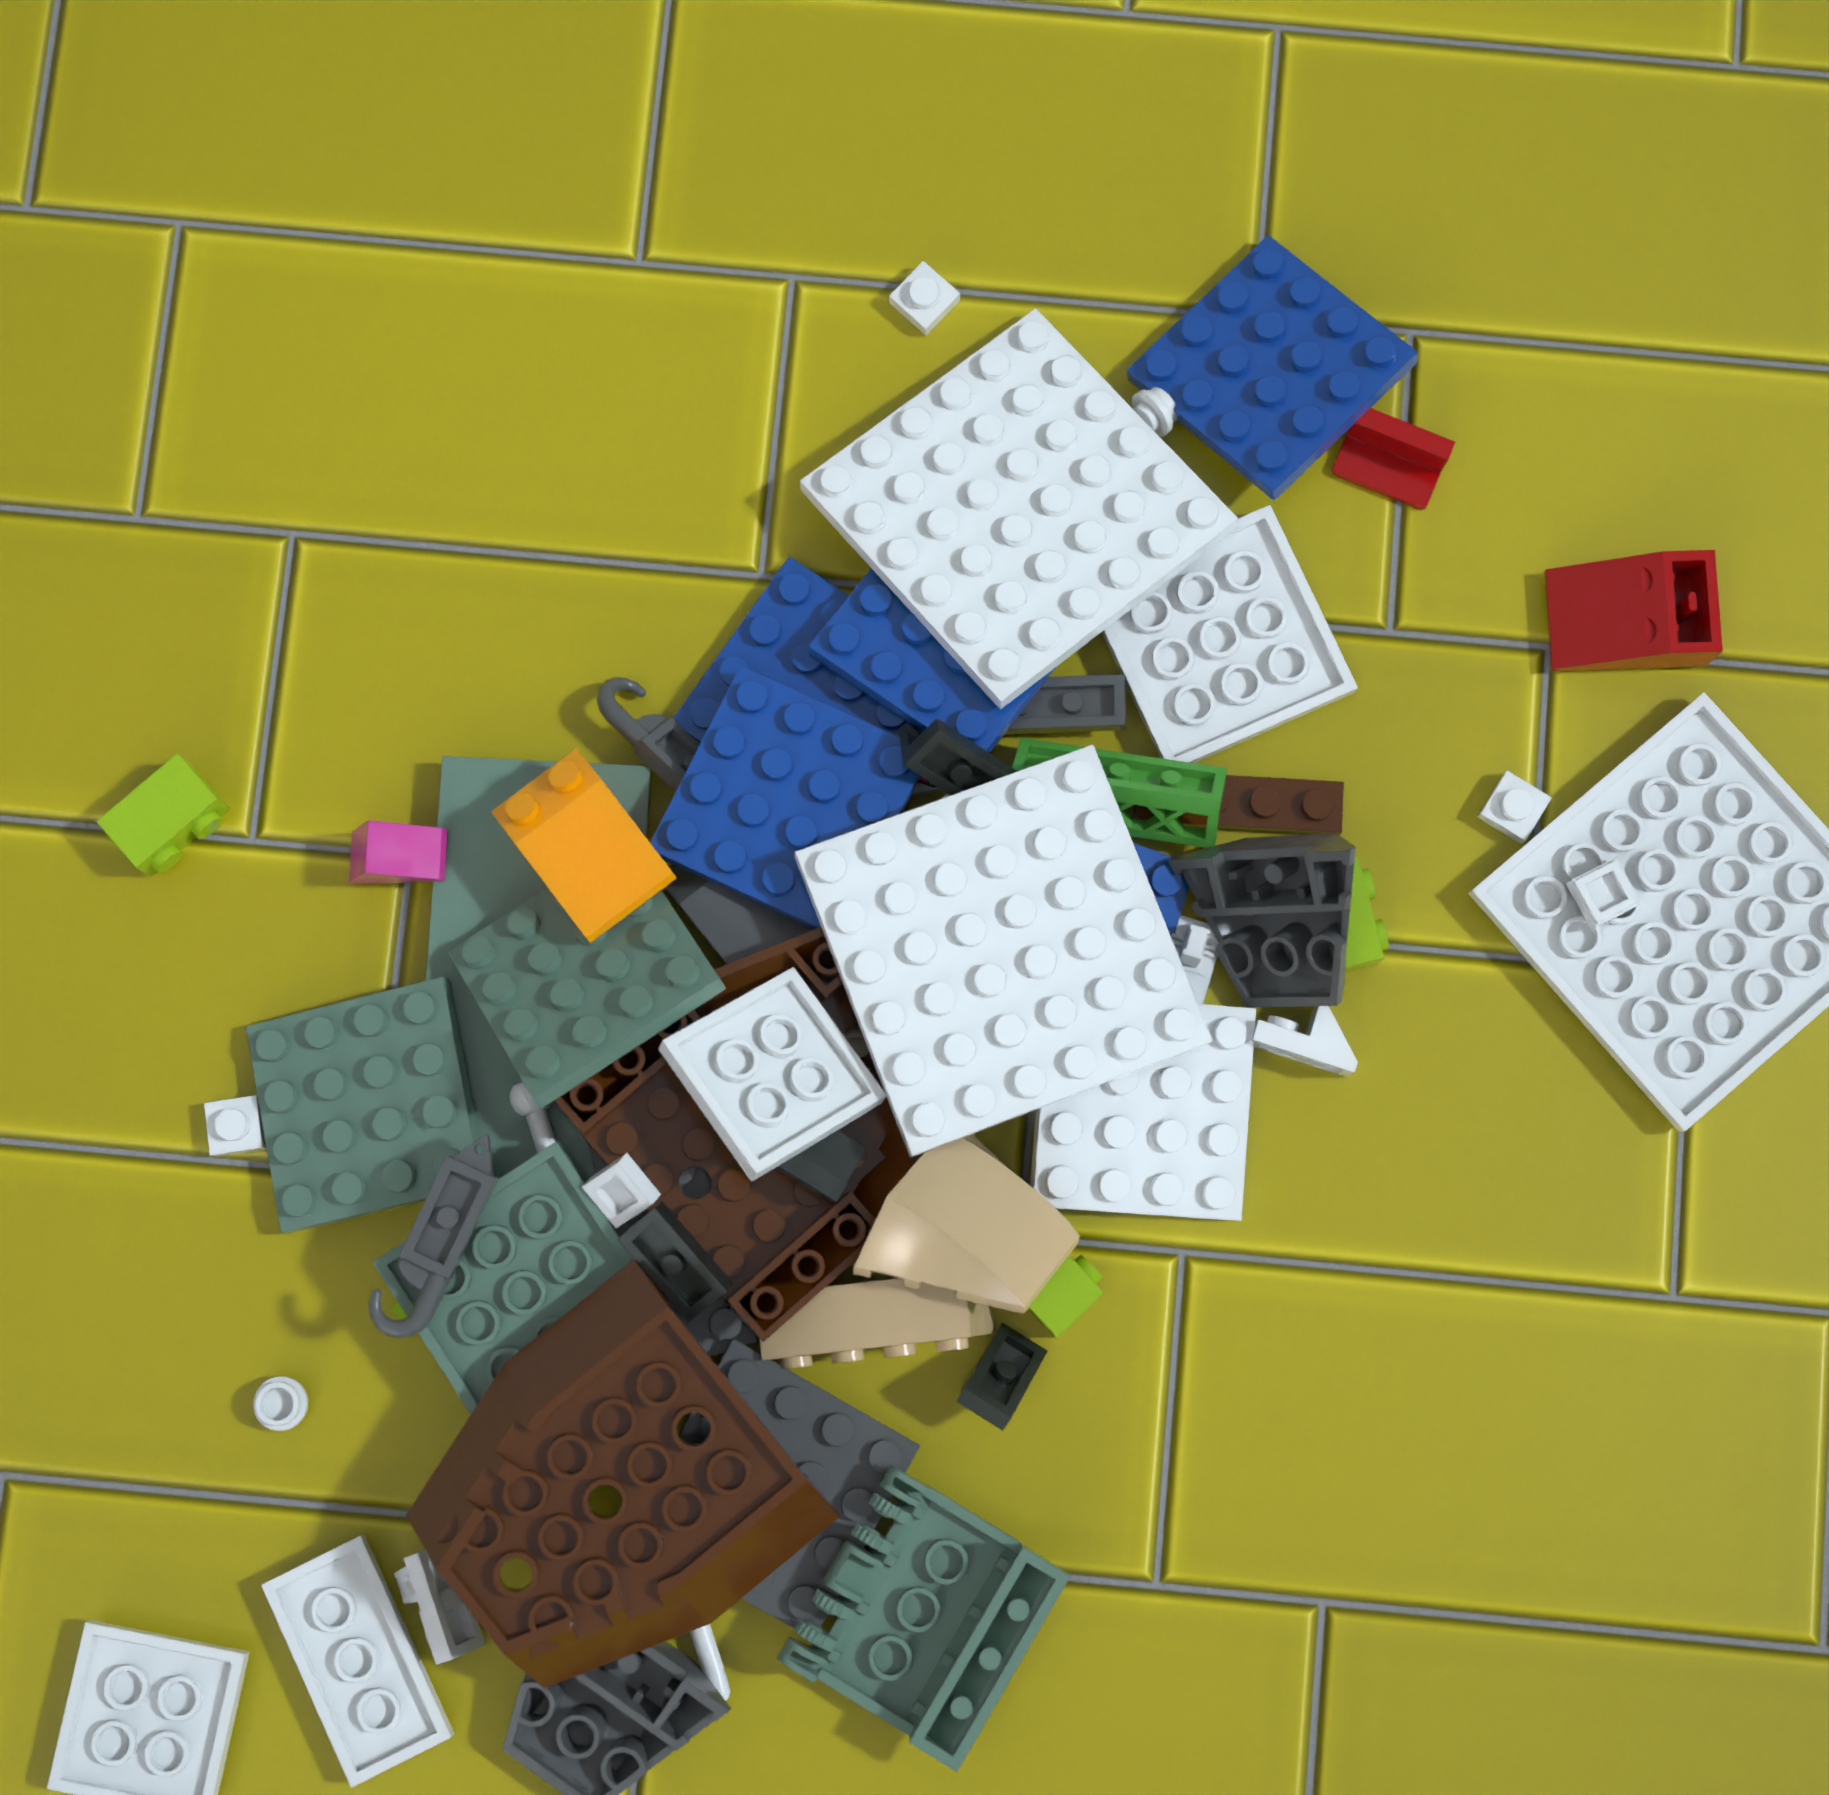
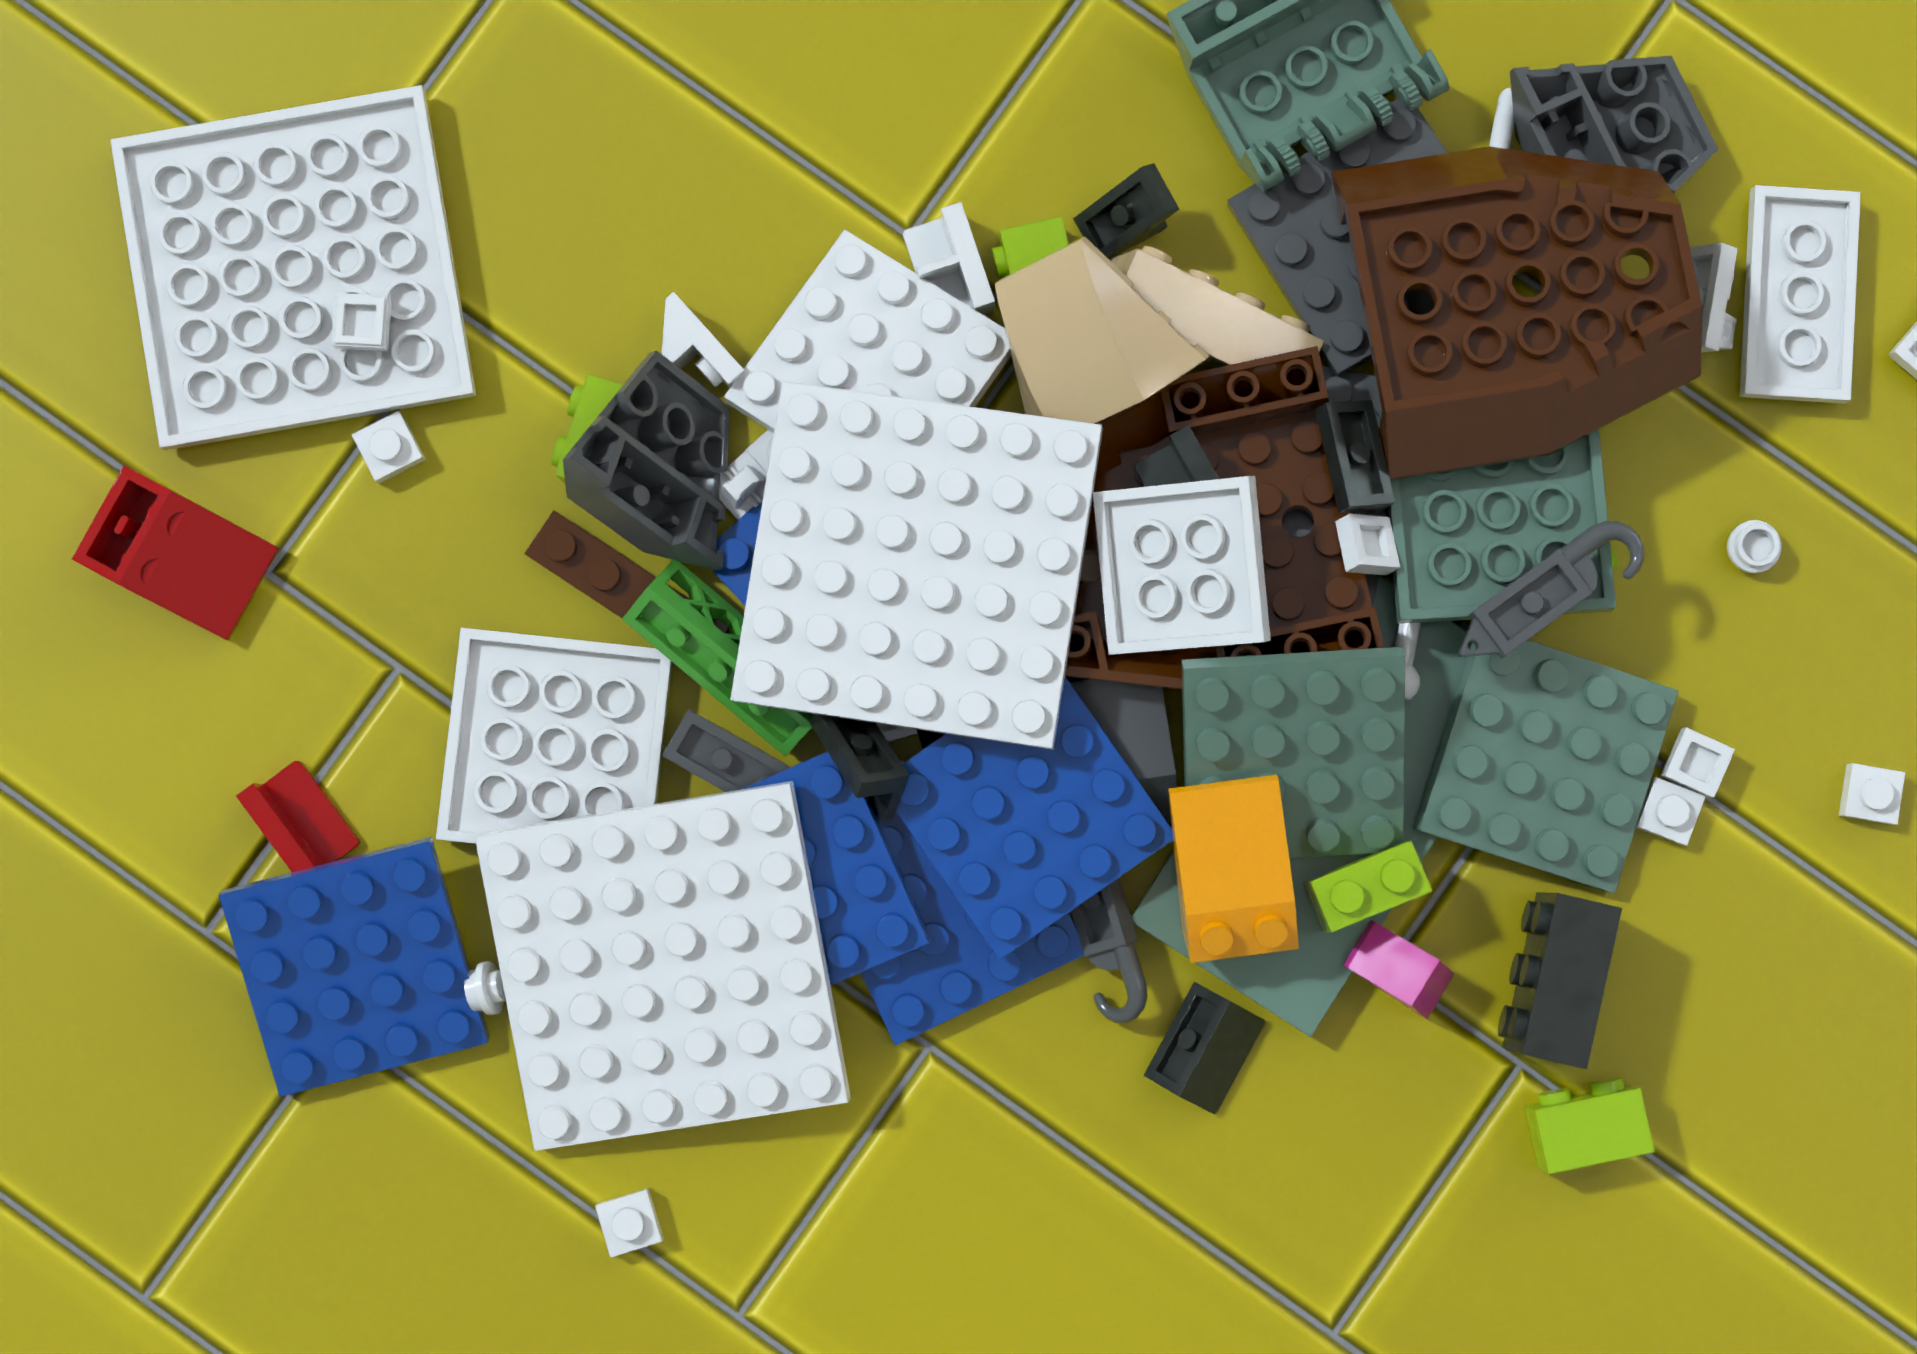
camera: 150 degrees left, 5 degrees up
none -> white panel [903,202,995,315]
none -> pearl dark grey panel [1143,982,1265,1114]
none -> lime brick [1303,841,1432,933]
none -> pearl dark grey brick [1498,892,1622,1069]
none -> white plate [1660,727,1735,798]
none -> white plate [1838,763,1905,825]

